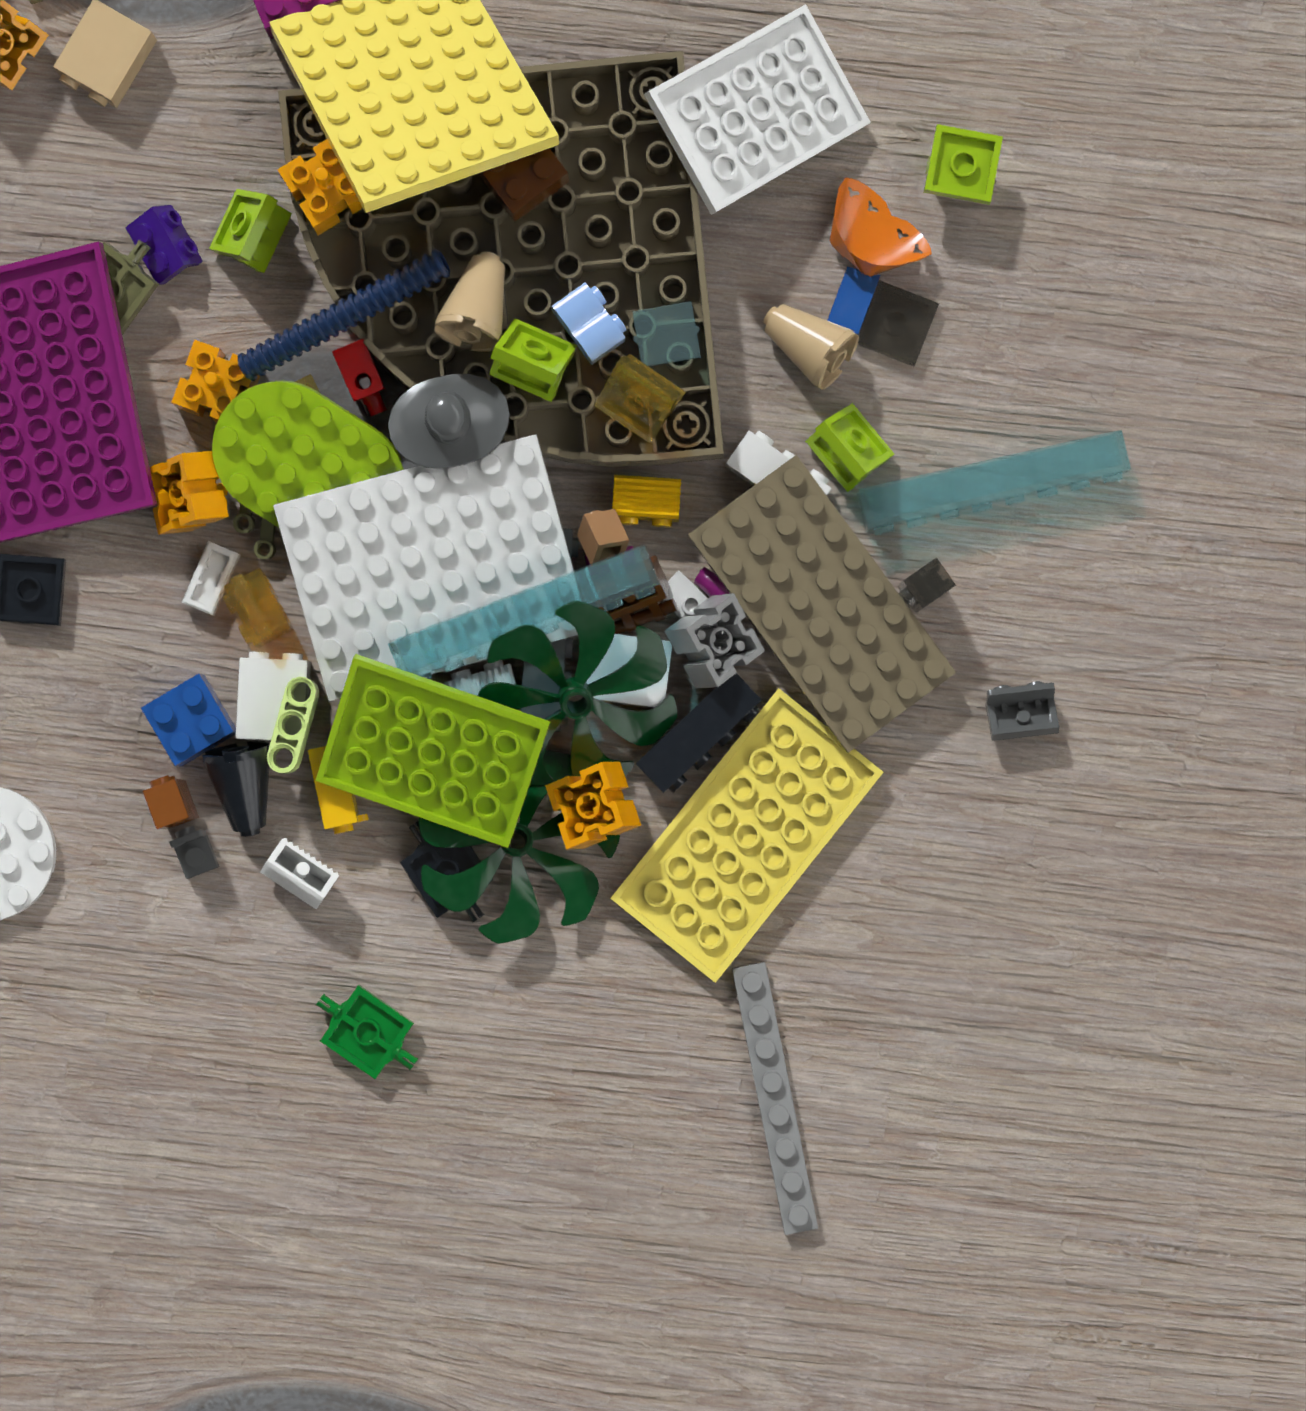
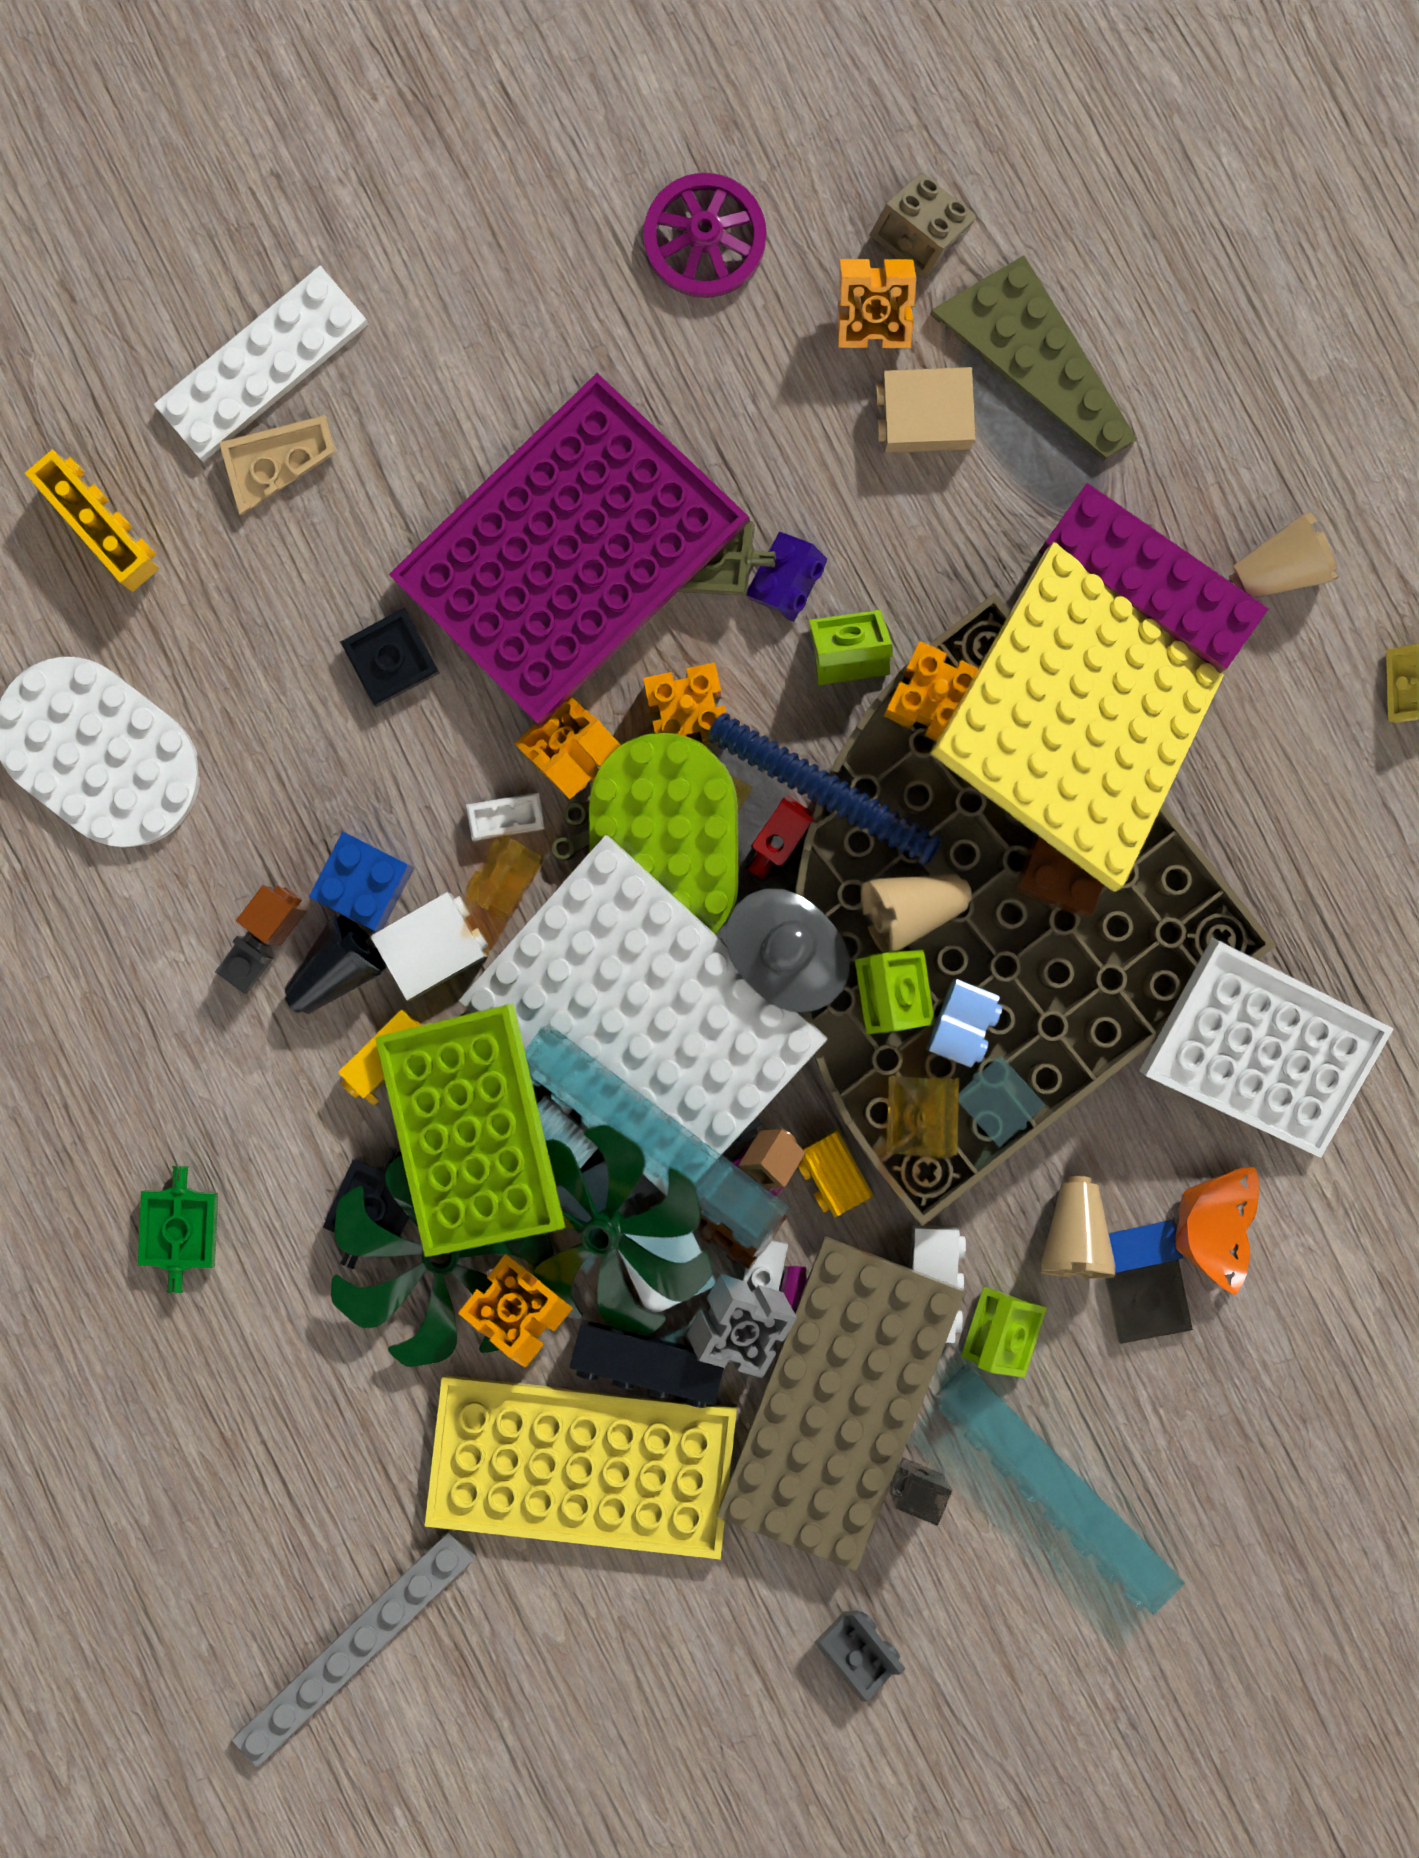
camera: 60 degrees right, 0 degrees up
white brick [260,838,339,909] -> none
yellowish green beam [267,677,319,774] -> none
lime bracket [923,124,1003,205] -> none

